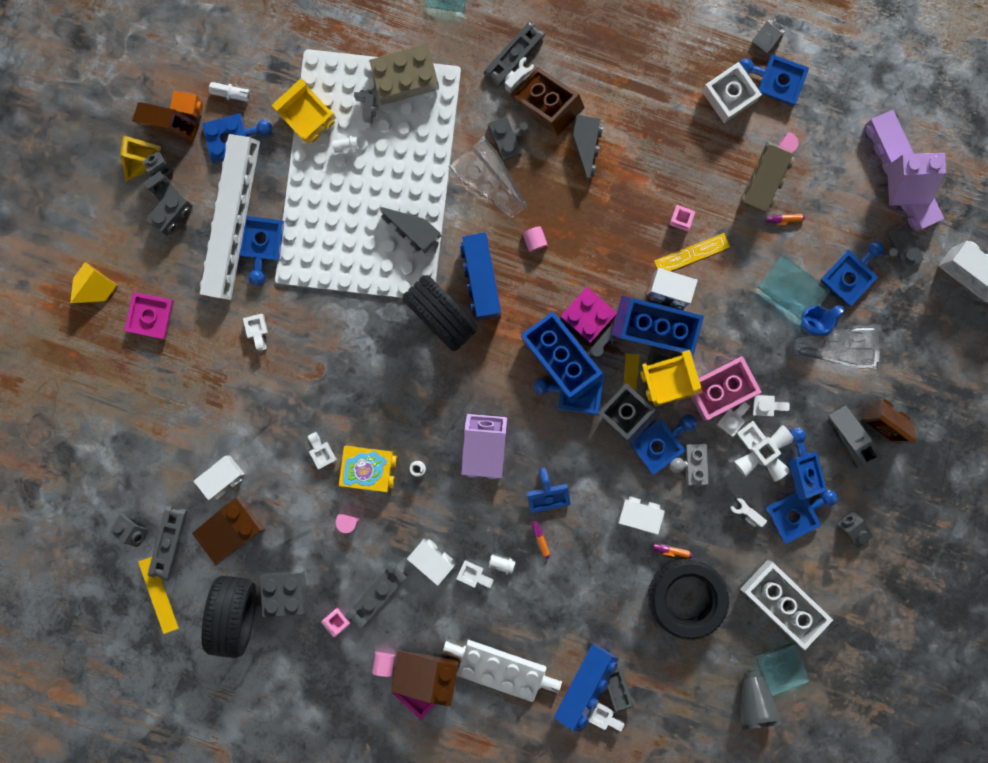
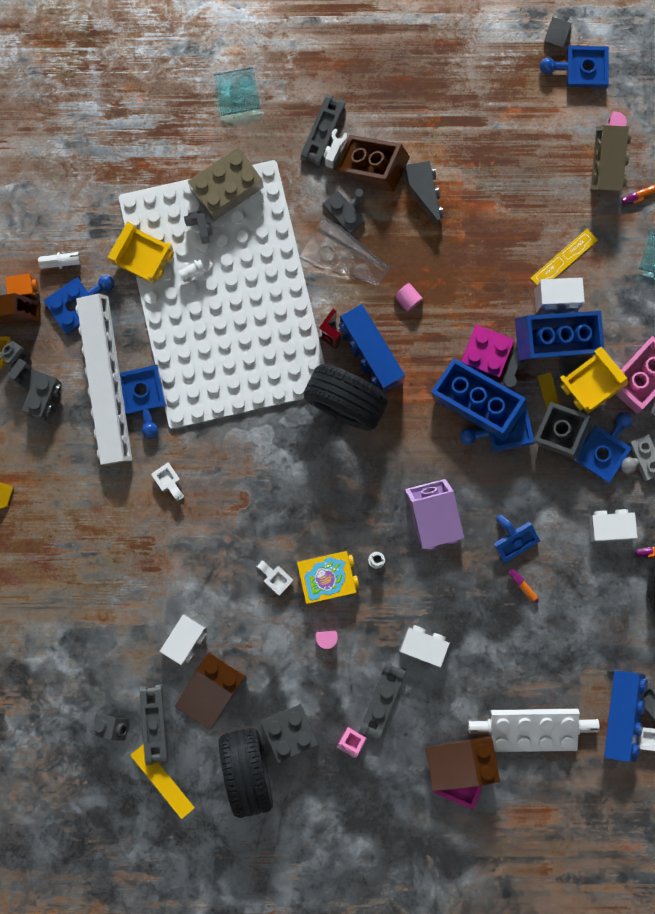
camera: 25 degrees left, 5 degrees down
dark pink plate [124,292,174,340] -> none
bright pink brick [372,652,395,677] -> none
dark grey slope [379,207,441,253] -> none
white plate [456,560,494,588] -> none
white pin [489,555,515,575] -> none
bright pink brick [669,205,695,232] -> none
white brick [702,62,762,124] -> none
none -> dark red panel [319,309,341,349]

